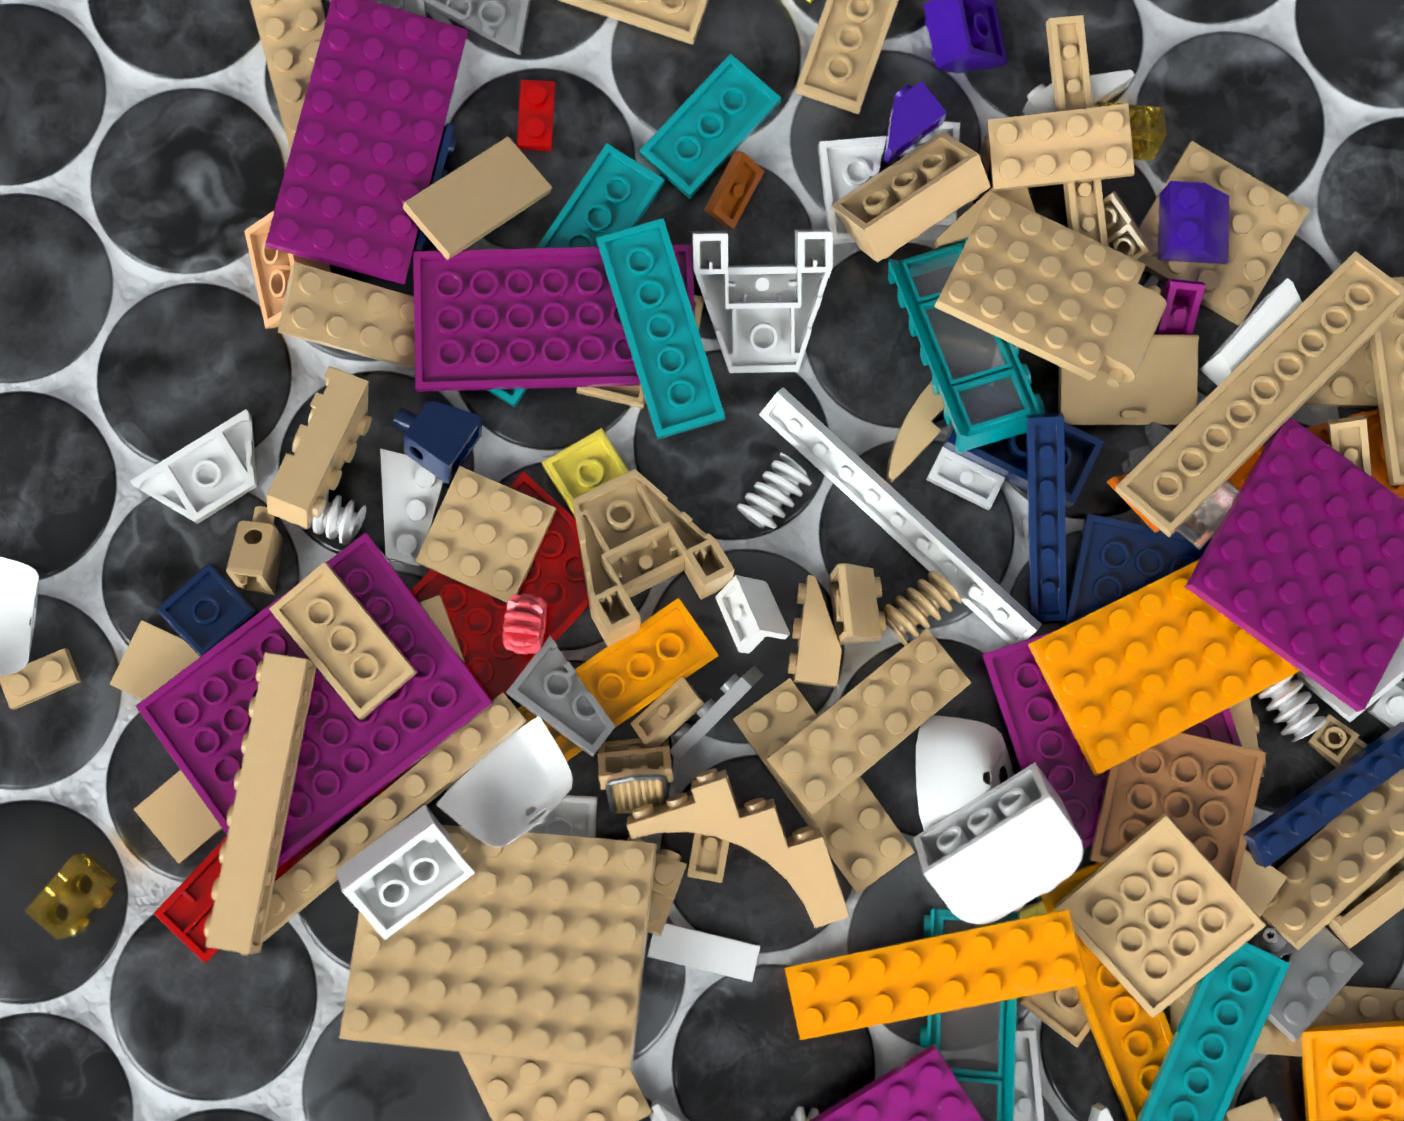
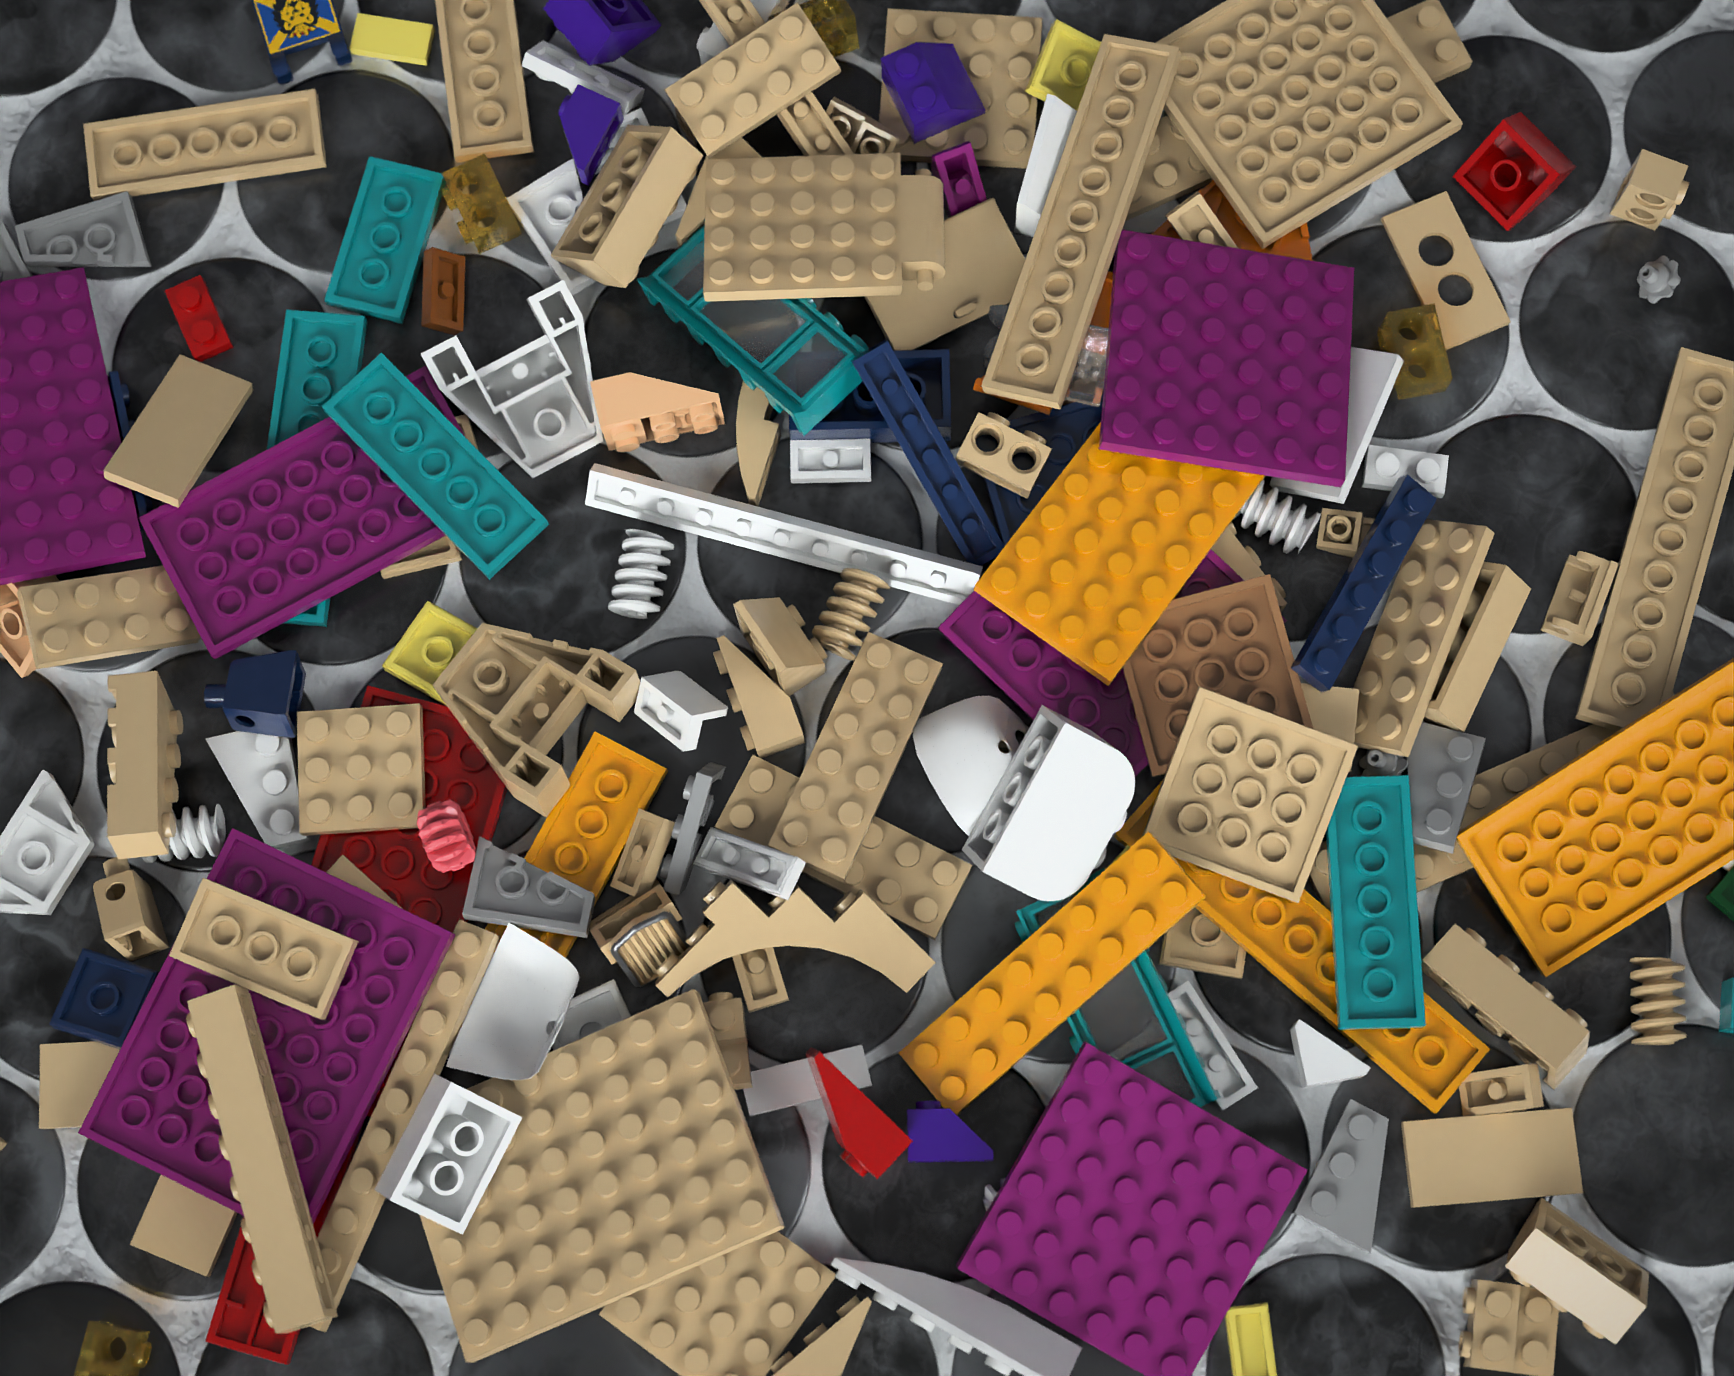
camera: 15 degrees left, 5 degrees down
none -> clear yellow brick [440,154,522,254]
none -> white plate [522,40,645,116]
none -> light nougat slope [590,372,725,452]
none -> white tile [693,827,806,900]
none -> red slope [805,1047,913,1179]
none -> dark purple slope [907,1101,994,1163]
none -> tan brick [956,412,1052,499]
none -> light yellow plate [1025,19,1101,111]

